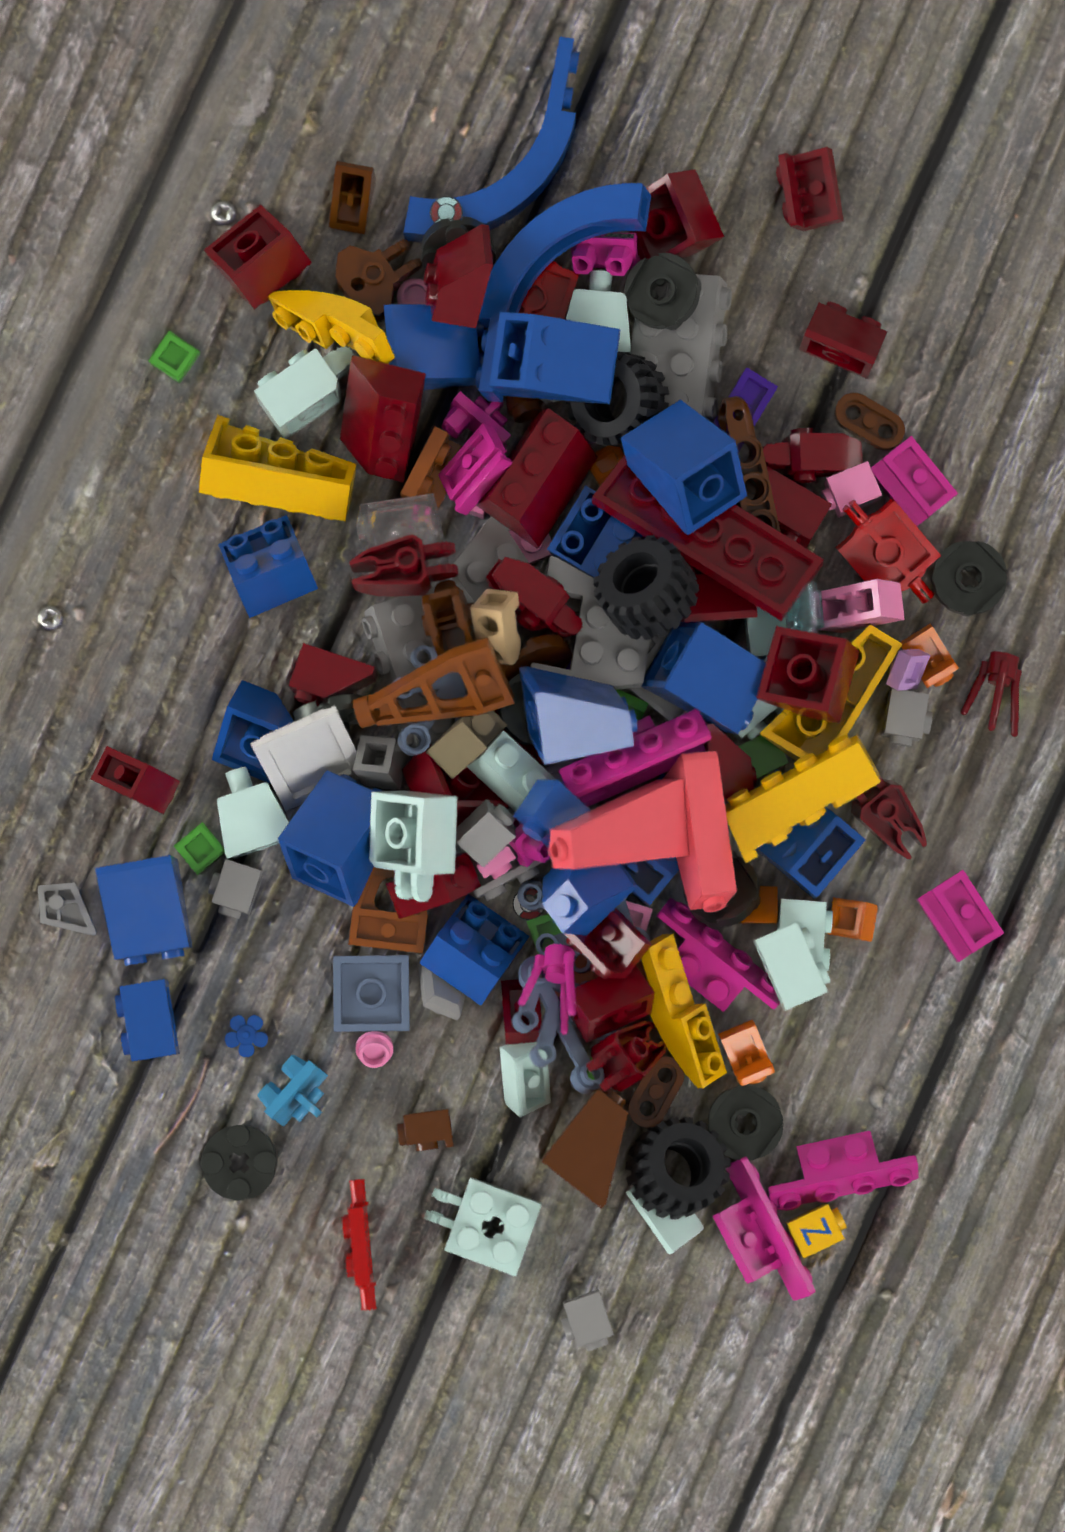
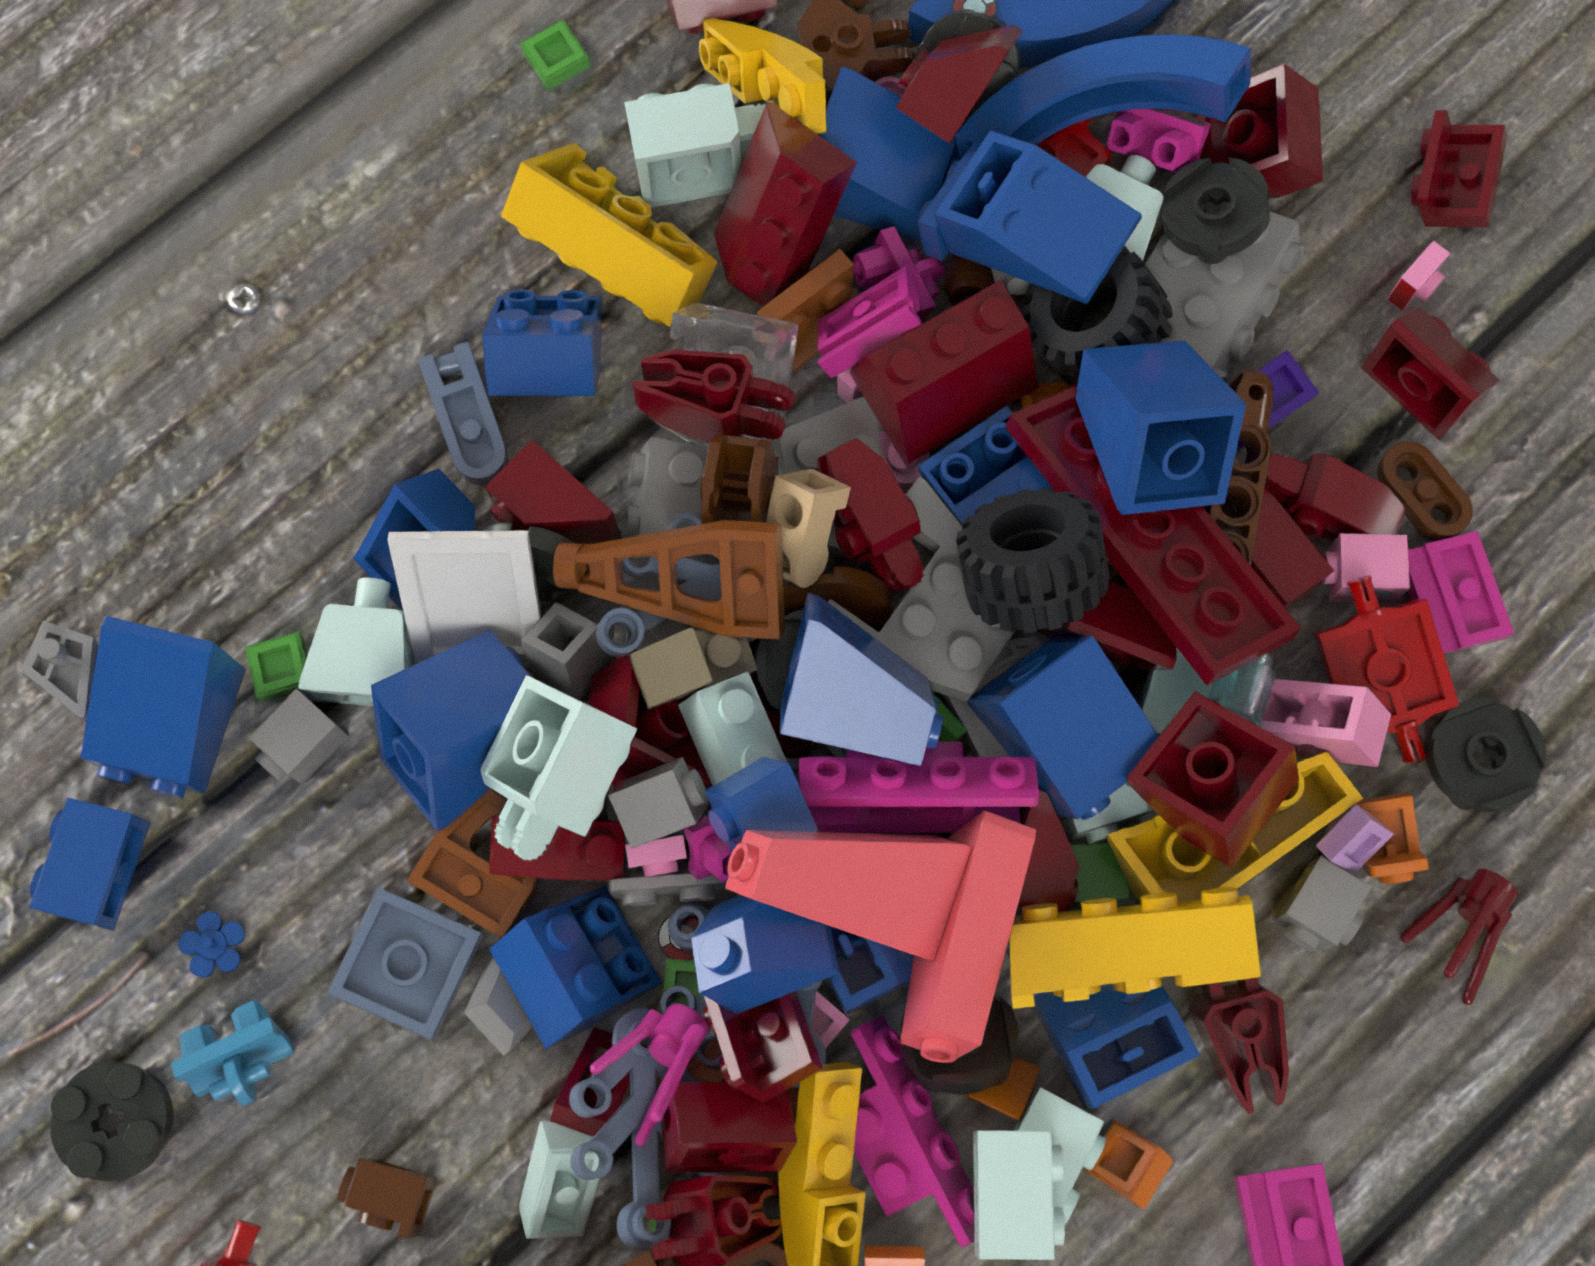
camera: 25 degrees right, 10 degrees down
dark red slope [90,746,180,815] -> none
bright pink plate [356,1031,393,1068] -> none
none -> sand blue plate [418,341,509,485]
none -> bright pink plate [1386,240,1450,312]

